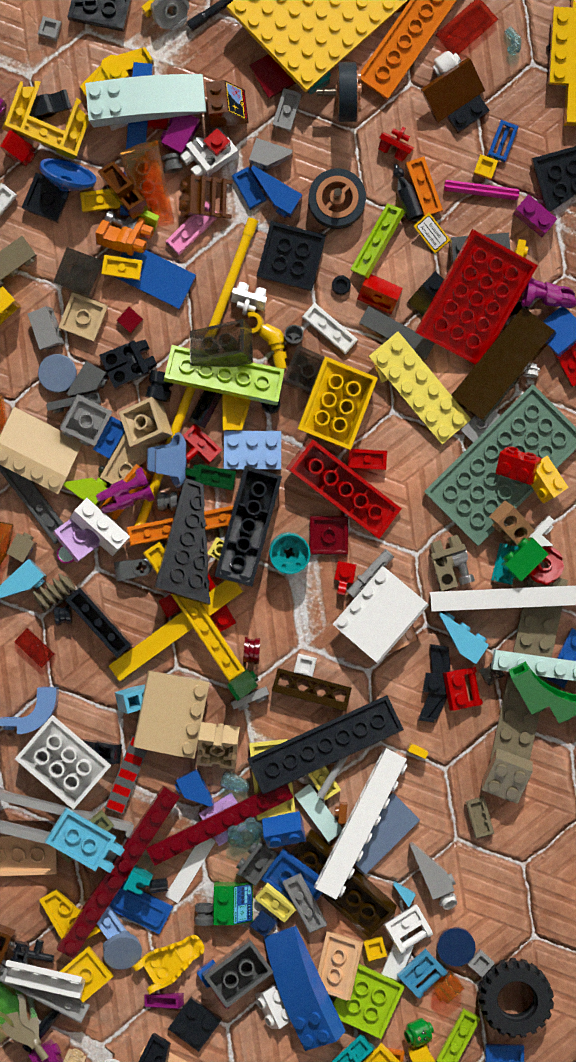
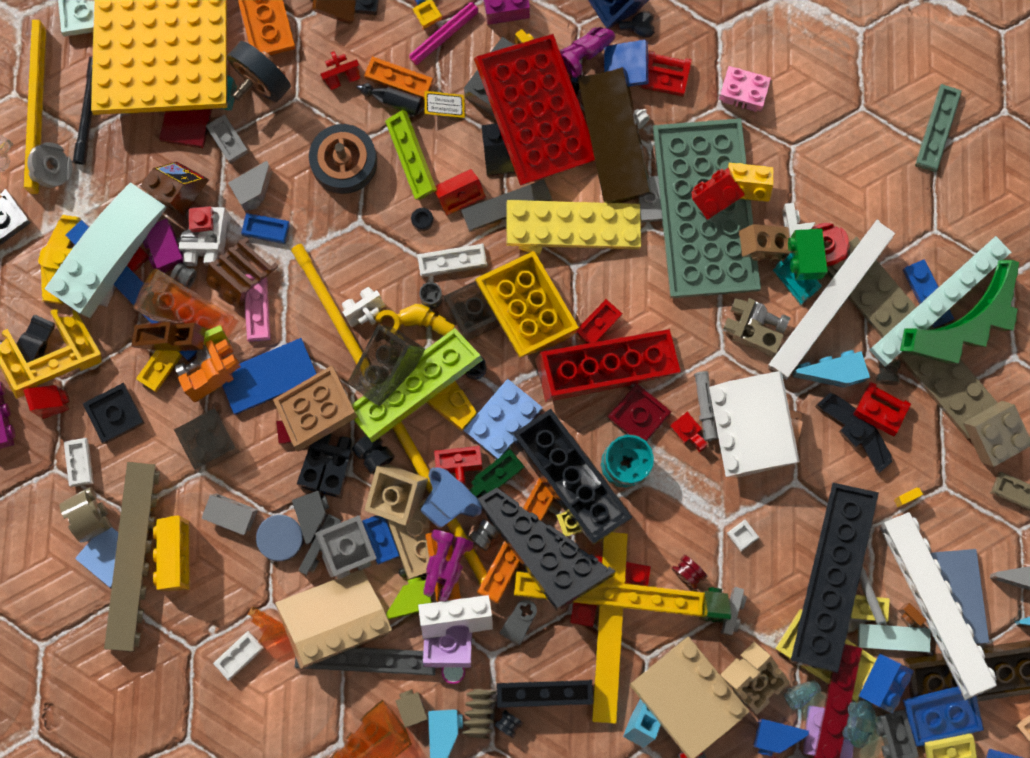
camera: 50 degrees left, 10 degrees down
blue dish [39,158,97,192] -> none
tan plate [58,292,108,342] -> none
yellow plate [101,255,143,281] -> none
black plate [188,390,222,429] -> none
blue slope [251,165,302,218] -> none
black plate [256,221,326,292] -> none
dark brown fence [272,668,352,711] -> none
light grey tile [283,873,327,933] -> none
none -> medium nougat plate [273,365,358,452]

